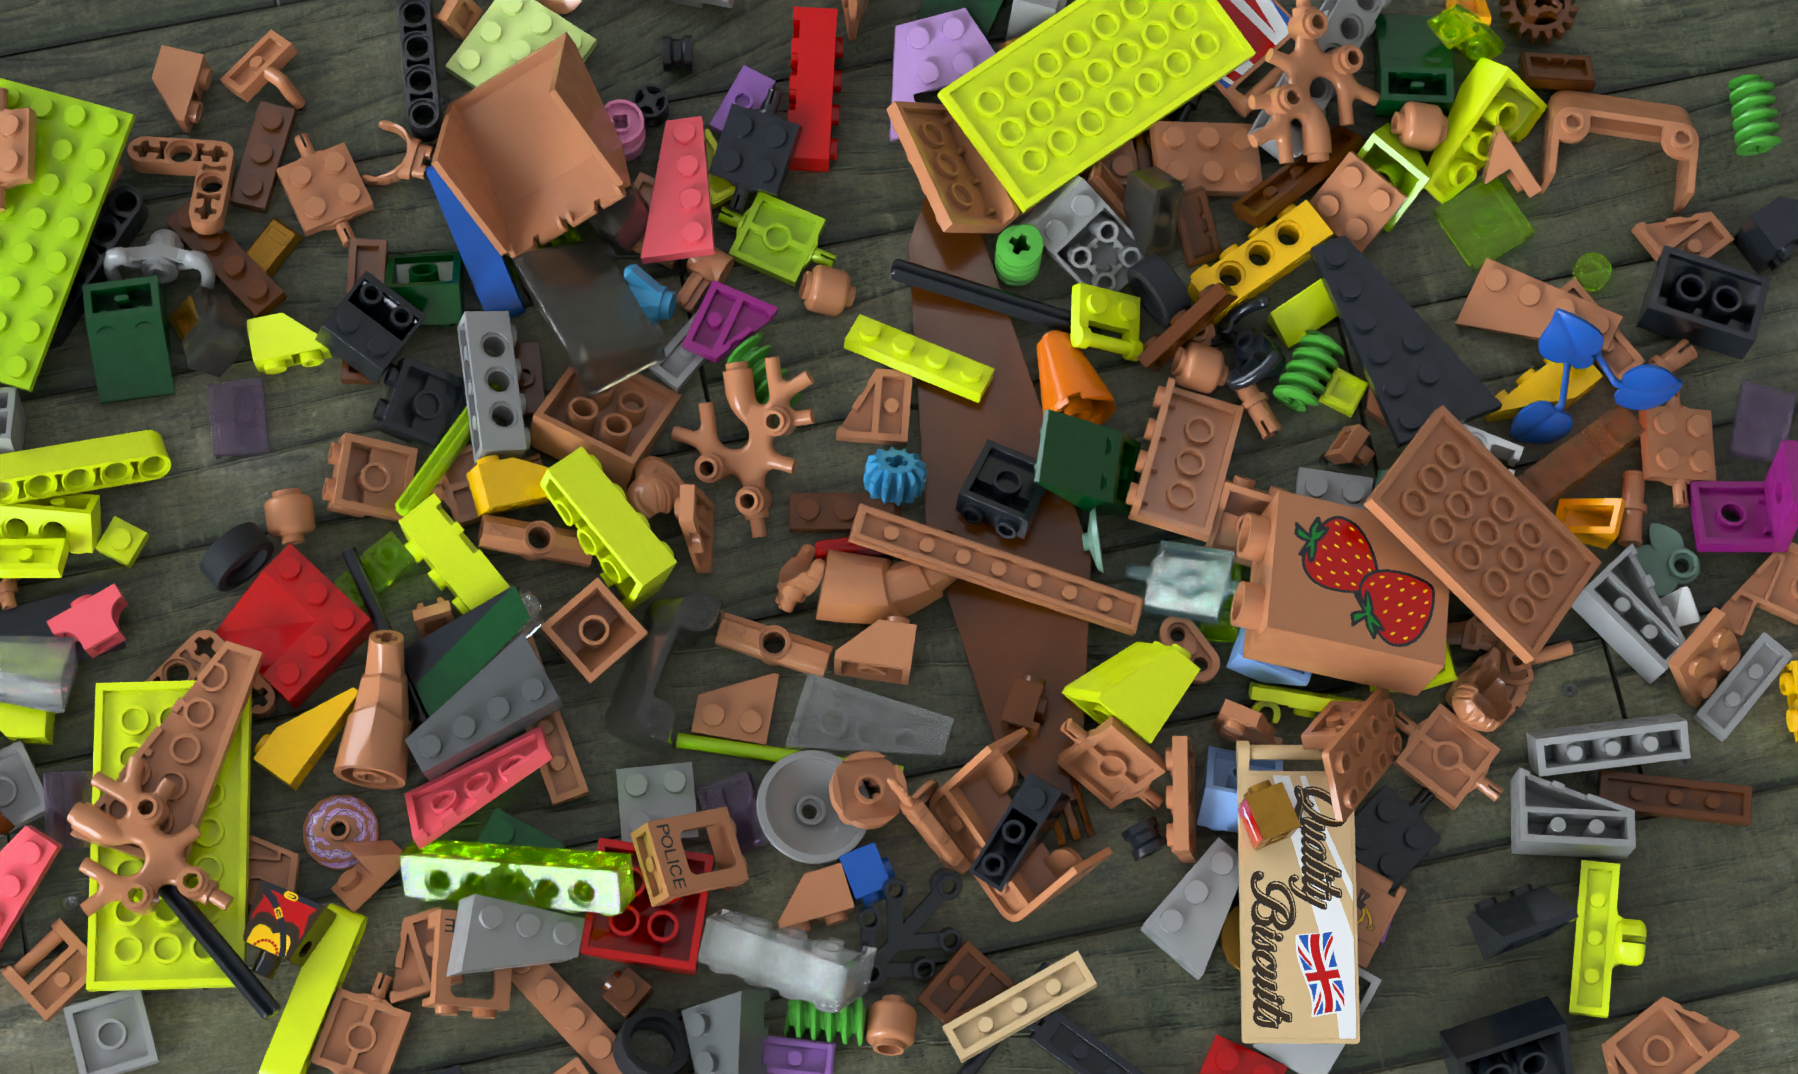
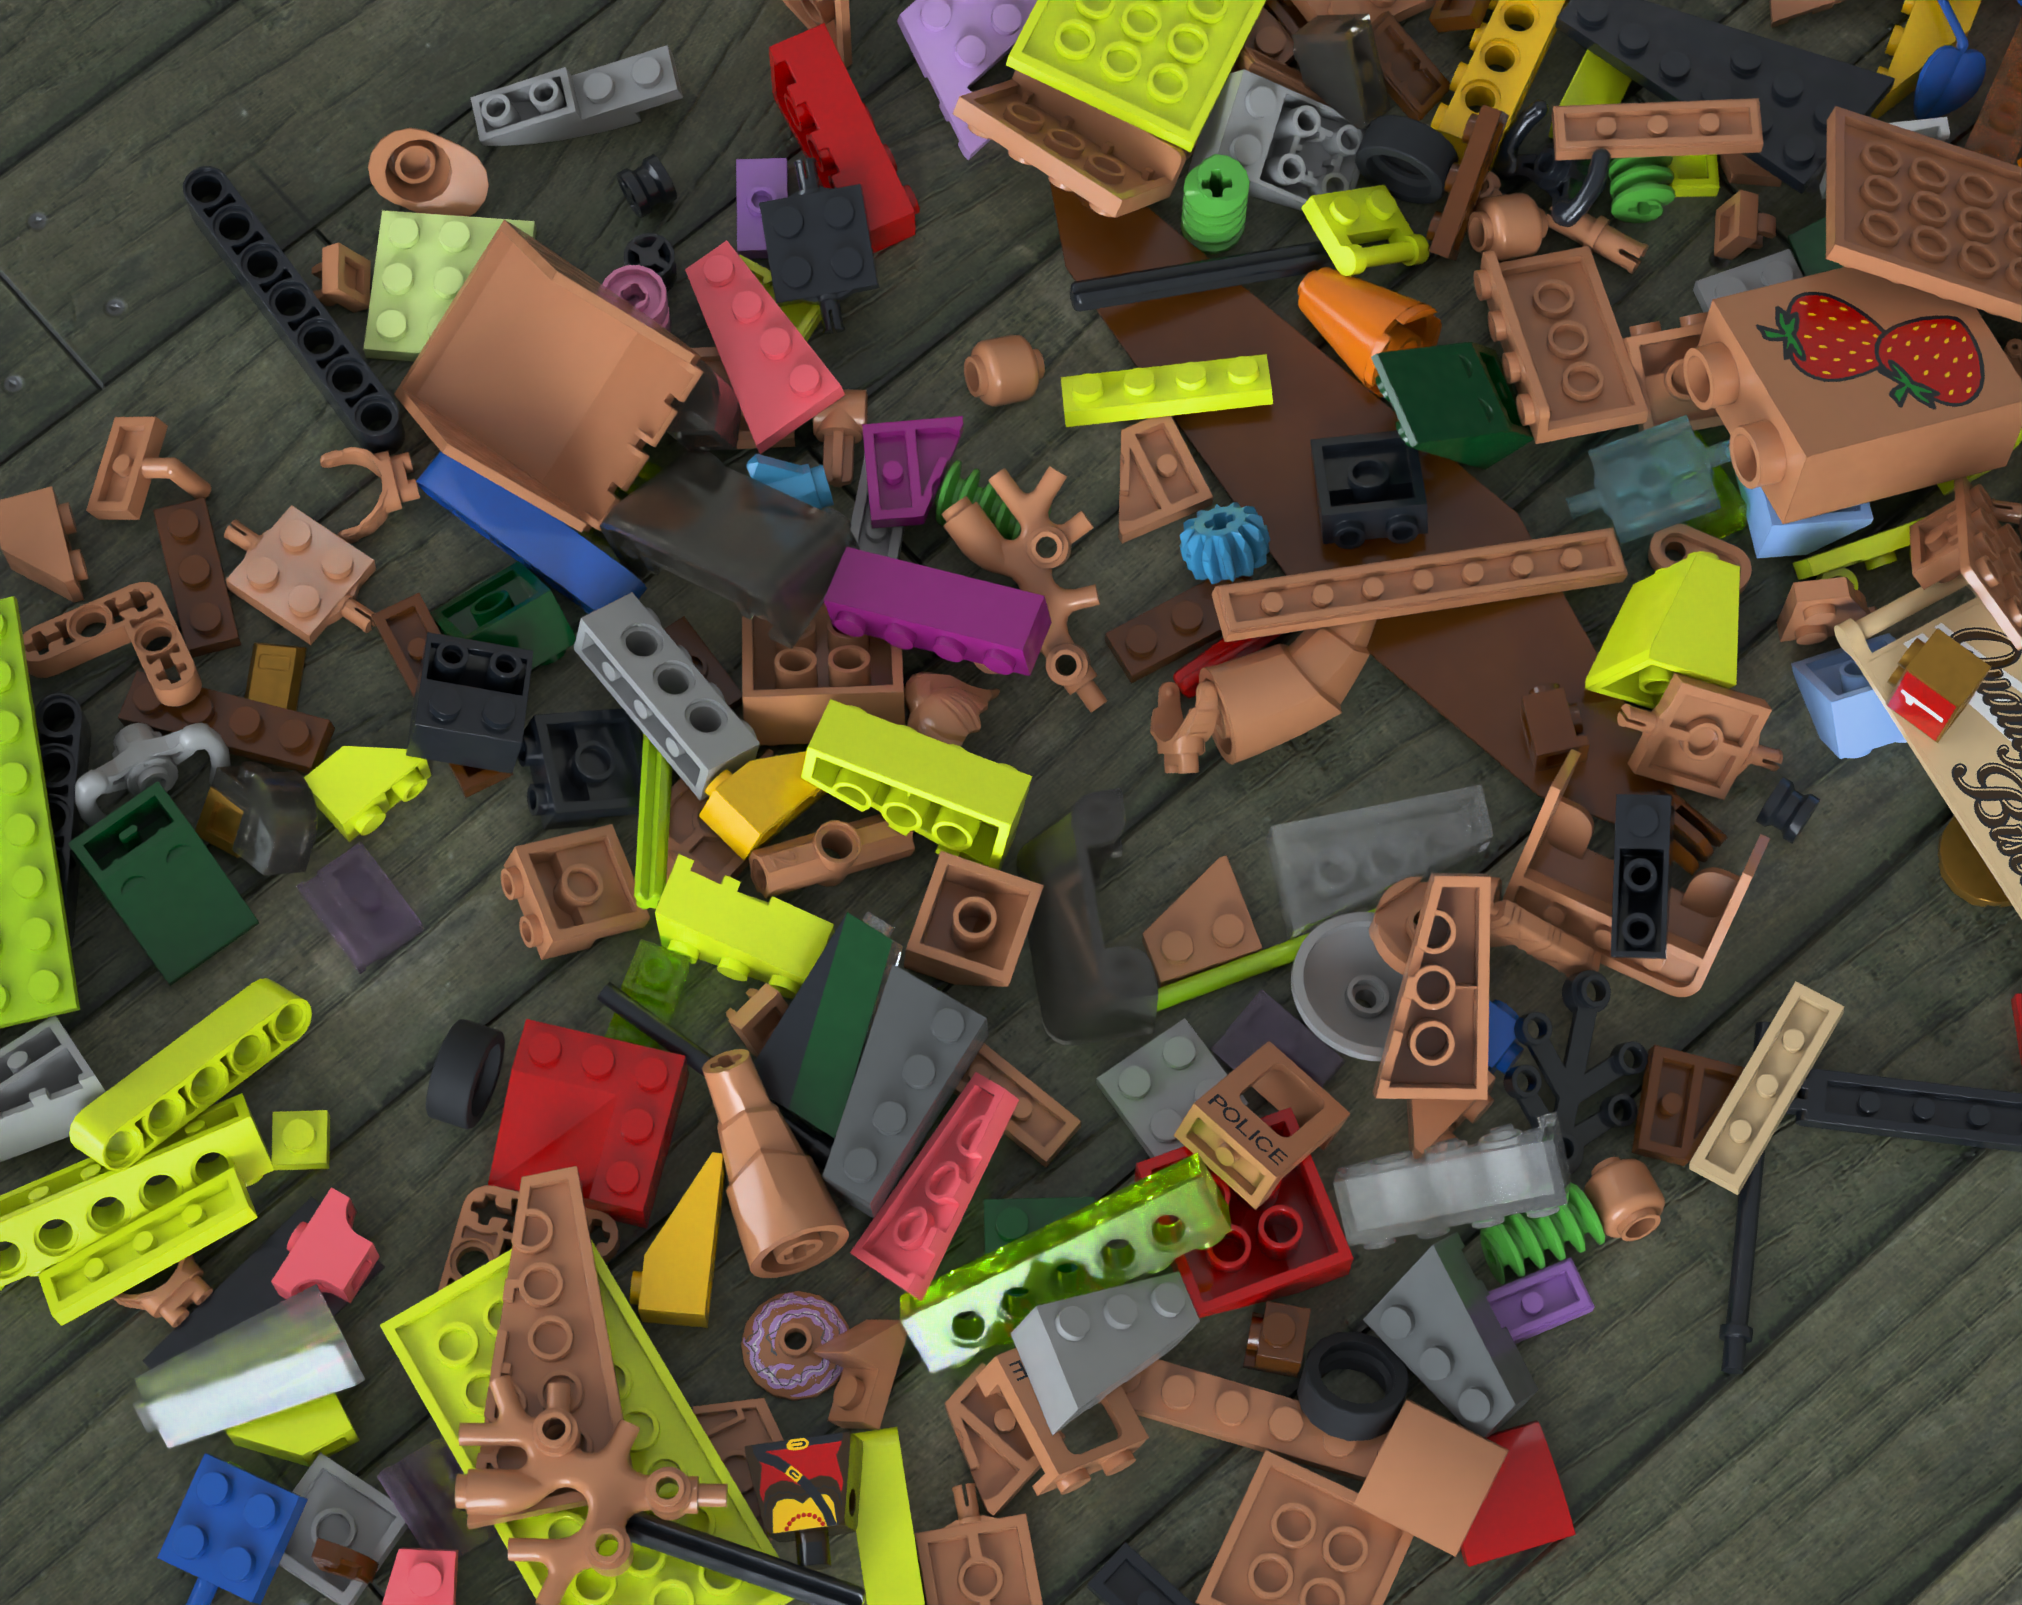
camera: 25 degrees left, 5 degrees down
nougat head [264,488,316,545] -> none
nougat wing [674,484,715,574] -> none
nougat piece [715,612,833,679] -> none
lime plate [717,192,837,287] -> none
nougat slope [834,616,917,686] -> none
sand green piece [1082,507,1104,573] -> none
light grey wedge [1140,837,1239,980] -> none
nougat plate [1165,736,1197,863] -> none
none -> magenta brick [824,547,1052,676]
none -> nougat wedge [1372,873,1491,1100]
none -> nougat tile [1552,98,1763,160]

